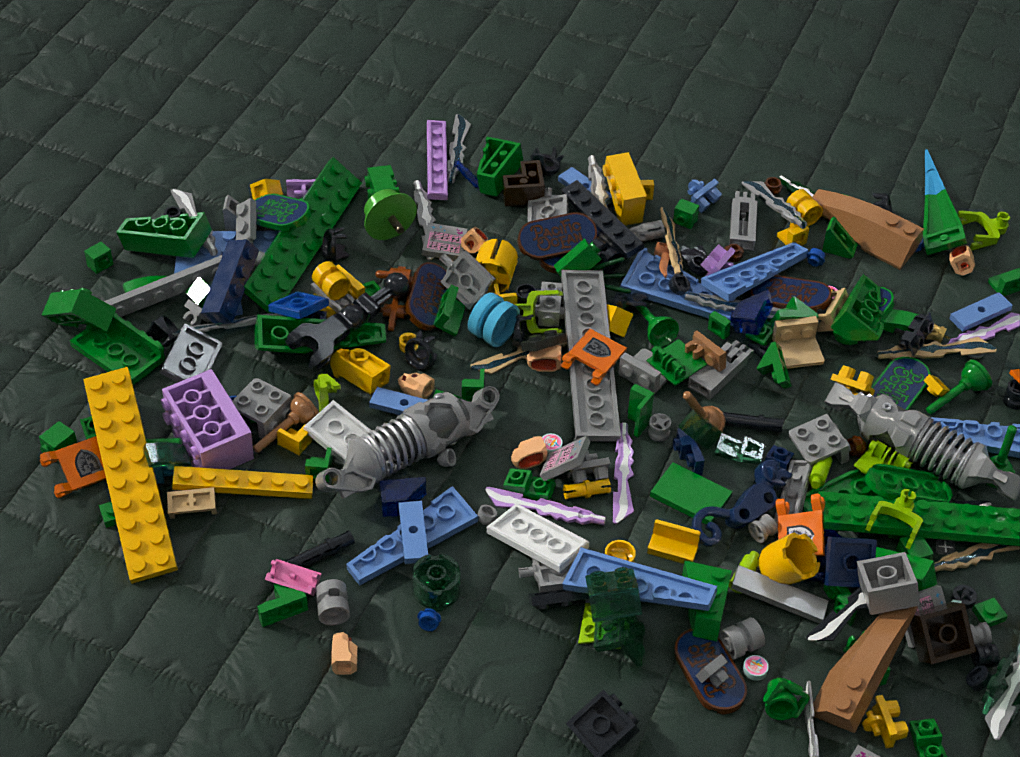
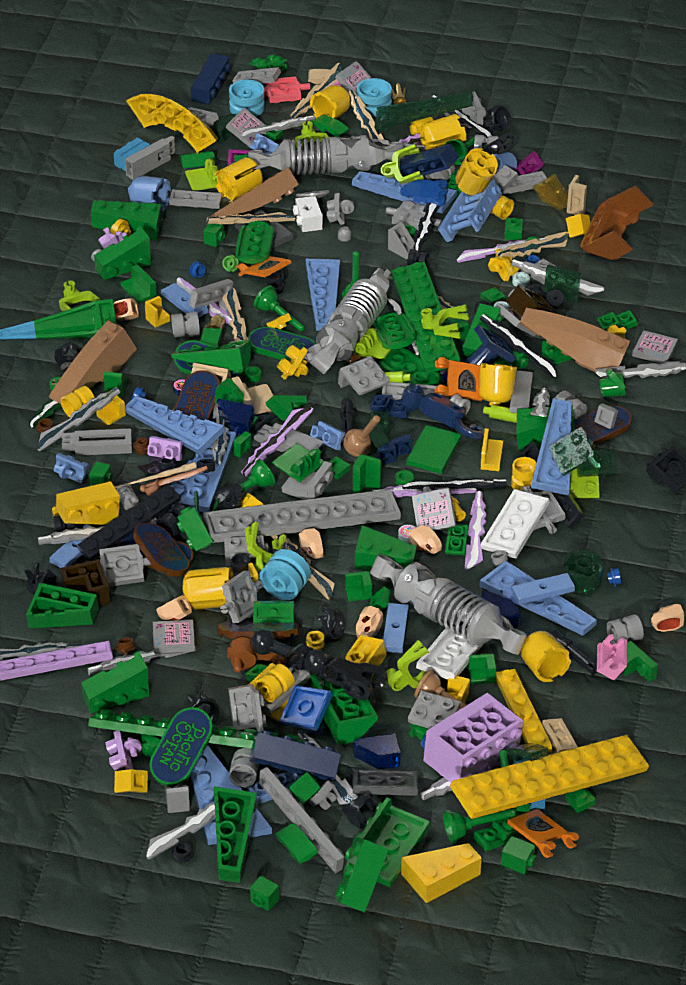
camera: 100 degrees left, 5 degrees down
light grey hinge [236,198,256,244] -> none
bright green piece [364,189,417,240] -> none
clear blue piece [454,160,479,188] -> none
pearl dark grey plate [521,330,567,351] -> none
orange flag [561,329,627,386] -> none
medium nougat plate [685,331,726,372] -> none
tile [743,655,769,681] -> none
light grey brick [857,552,920,615] -> none
black hinge [899,311,934,356] -> none
none -> reddish brown plate [116,638,136,654]
none -> yellow panel [145,296,170,328]
none -> light grey wheel [171,312,200,338]
none -> light grey plate [189,279,233,309]
none -> light grey bracket [228,684,267,733]
none -> lavender sword [241,407,313,476]
none -> green tile [244,366,262,383]
none -> medium blue hips [310,421,345,450]
none -> green plate [329,456,350,480]
none -> clear blue slope [353,734,400,770]
none -> green wedge [355,525,417,571]
none -> green tile [395,470,414,486]
none -> yellow wedge [401,843,482,903]
none -> black sword [402,478,506,489]
none -> yellow cylinder [521,631,571,682]
none -> light grey sword [531,388,550,417]

